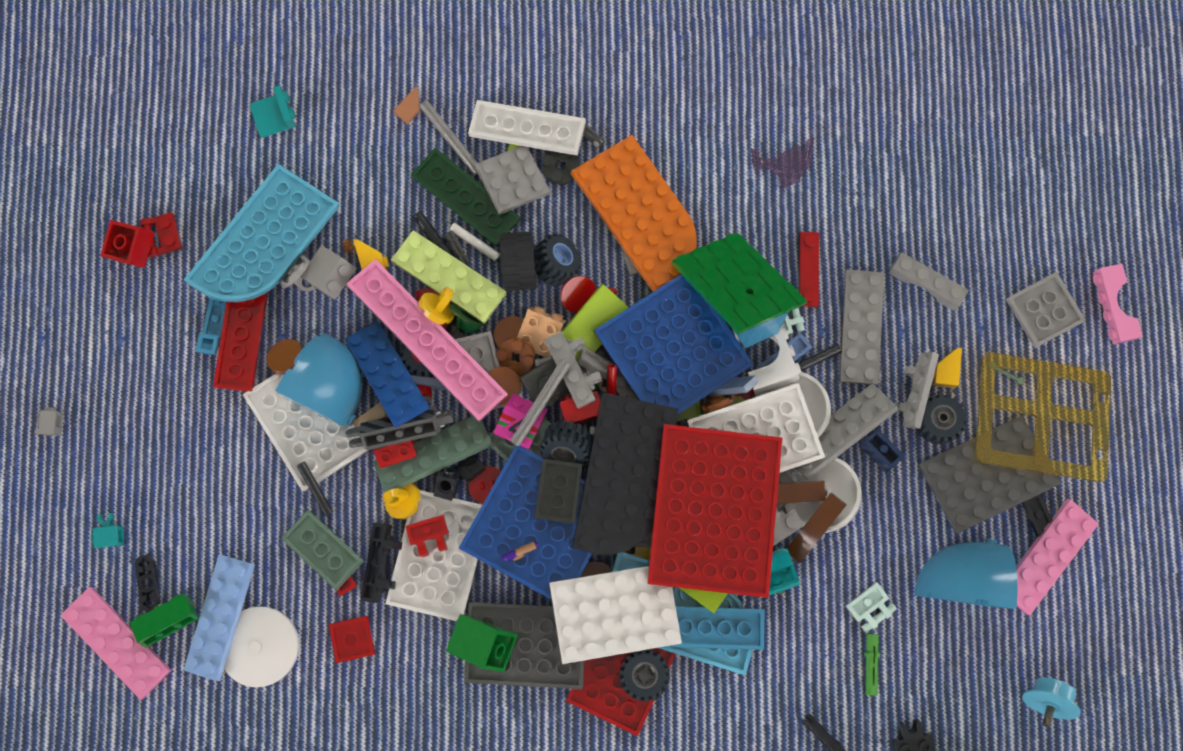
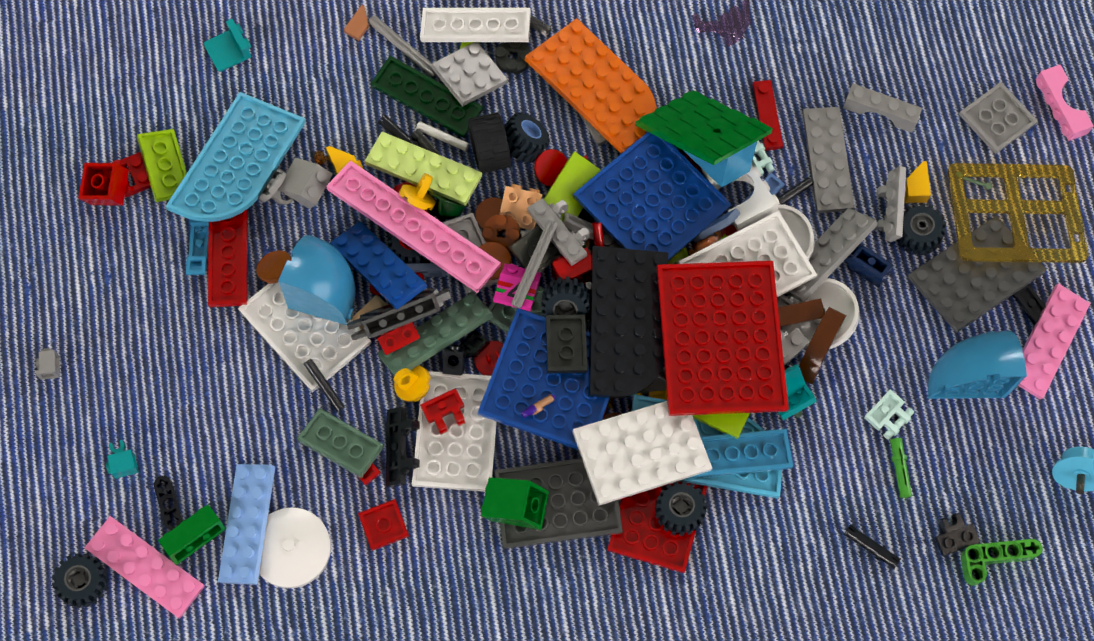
camera: 10 degrees left, 10 degrees down
none -> black wheel [52,553,108,608]
none -> lime tile [137,129,187,202]

